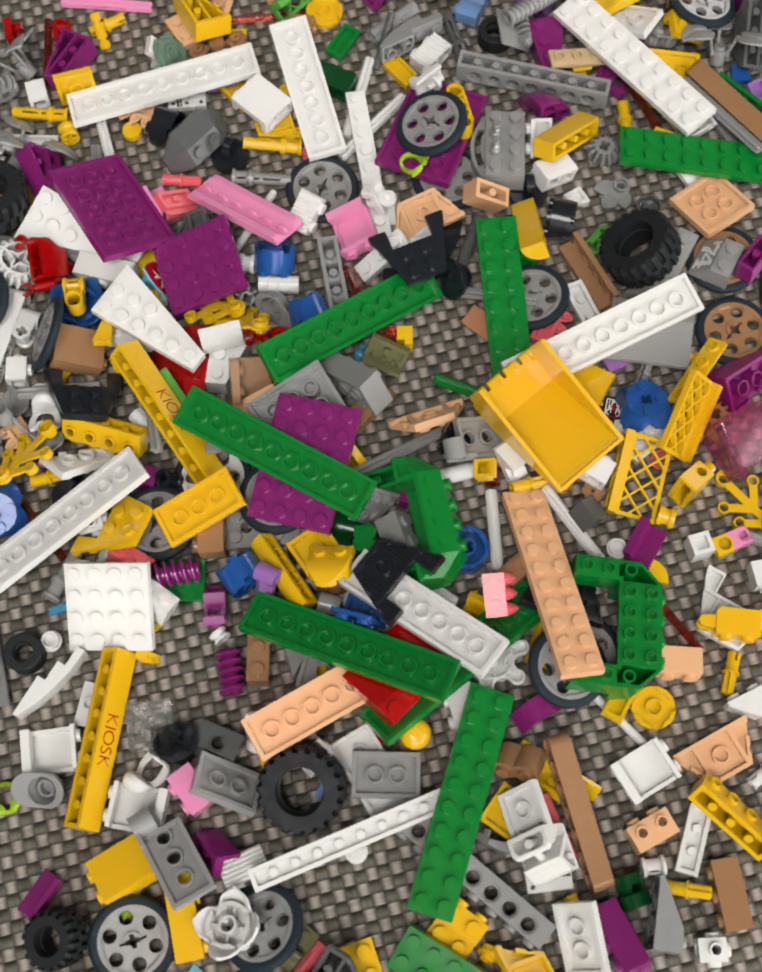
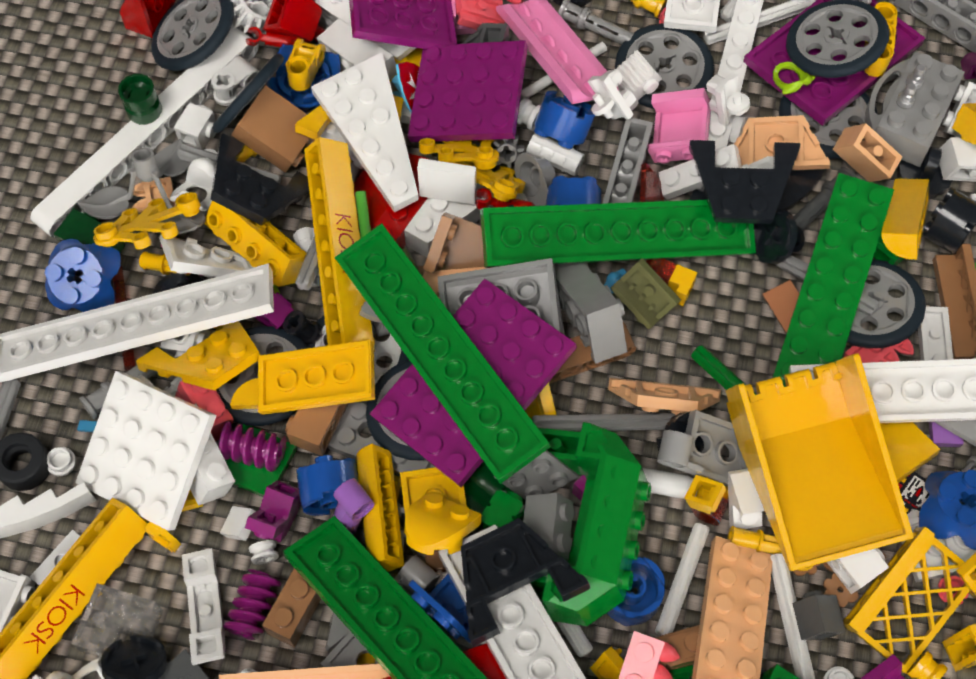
camera: 25 degrees right, 5 degrees down
none -> white slope [182,548,225,665]
none -> white tile [220,506,256,541]
none -> yellow tile [230,378,258,409]
none -> white hips [587,70,637,120]

